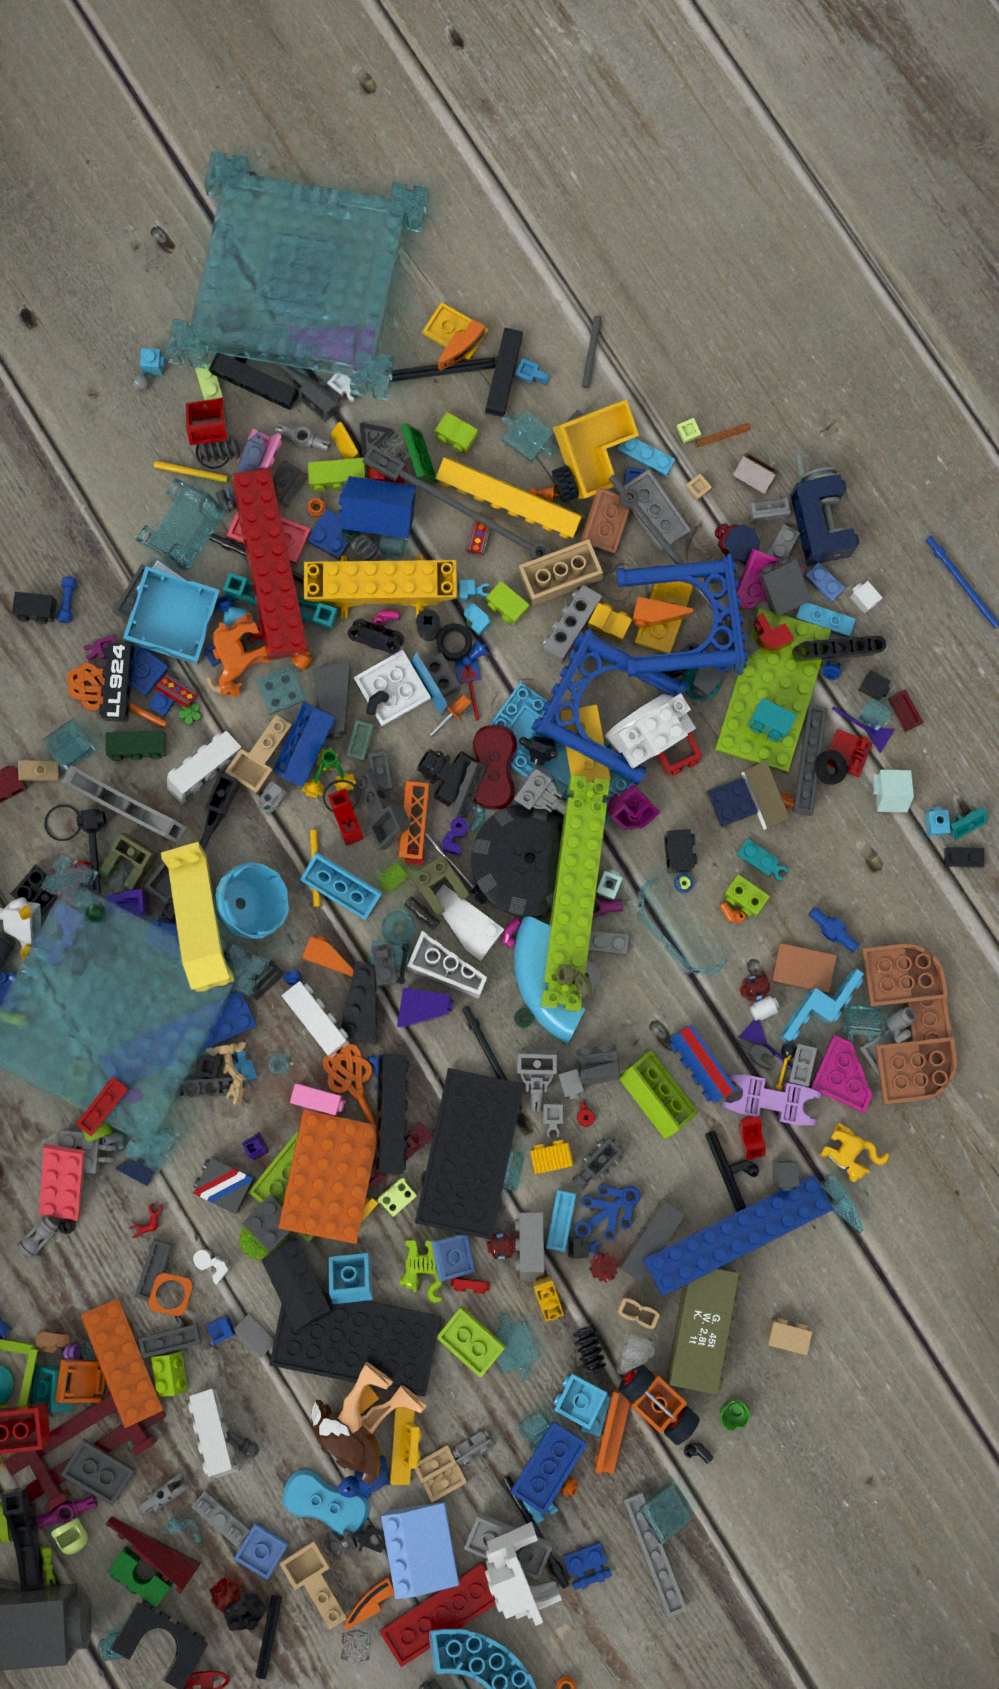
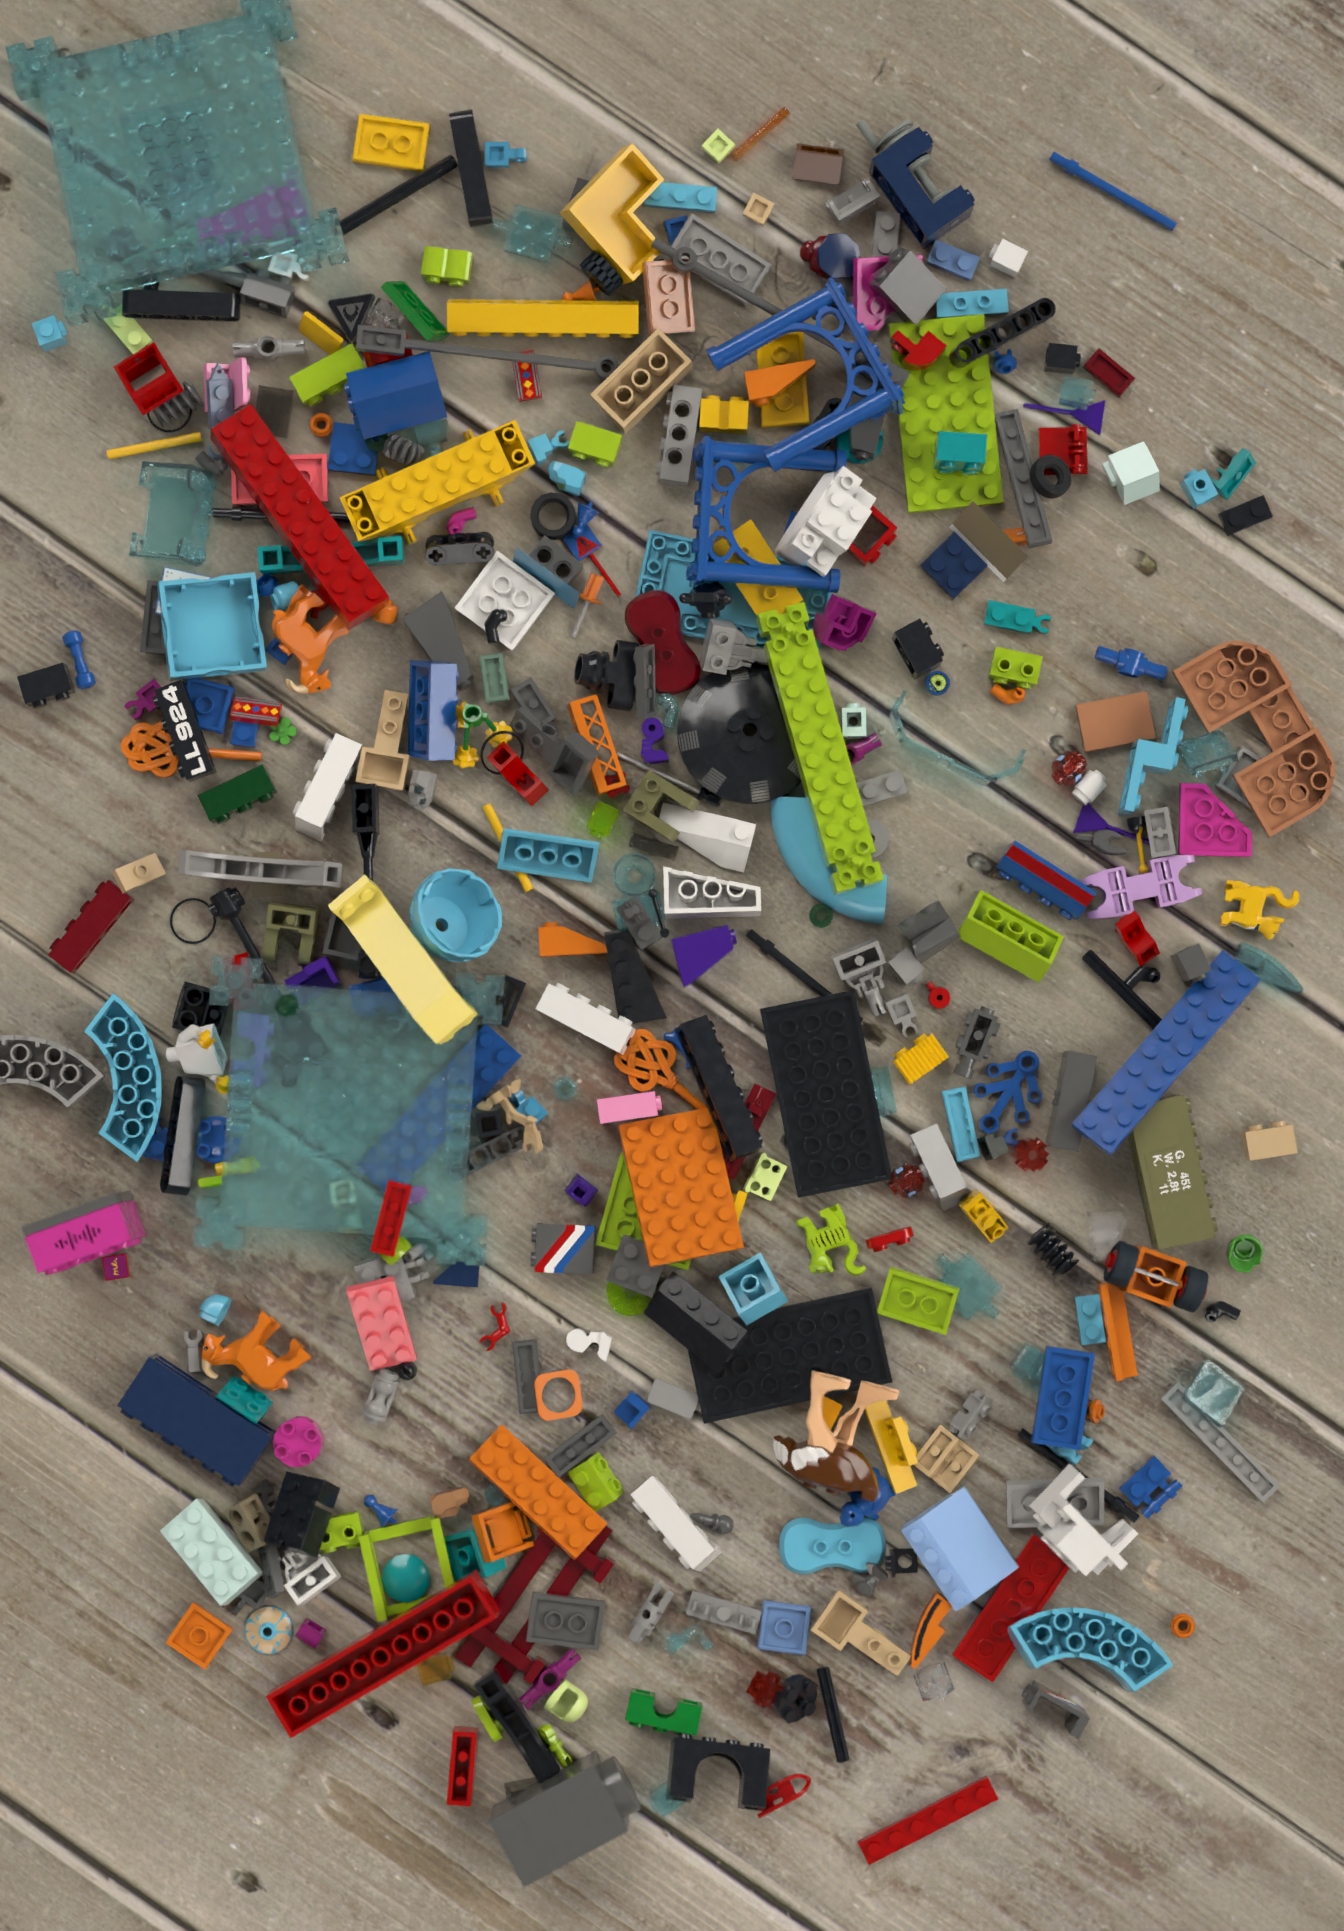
camera: 20 degrees left, 5 degrees up
clear light blue slope [43,718,96,772] -> none
medium lavender plate [63,1343,81,1360] -> none
dark red wedge [105,1516,201,1594] -> none
light grey hinge [133,373,149,390] -> none
clear light blue tile [256,665,305,715] -> none
blue plate [283,971,303,986] -> none
black piece [416,609,441,641] -> none
medium blue tile [431,1234,475,1281] -> none
orange slope [438,319,485,370] -> none
dark pink arm [502,918,521,948] -> none
medium azure plate [554,1373,608,1430] -> none
olive arm [557,964,593,998] -> none
dark grey bar [582,316,601,388] -> none
tan brick [616,1296,660,1329] -> none
light grey piece [886,1007,916,1043] -> none

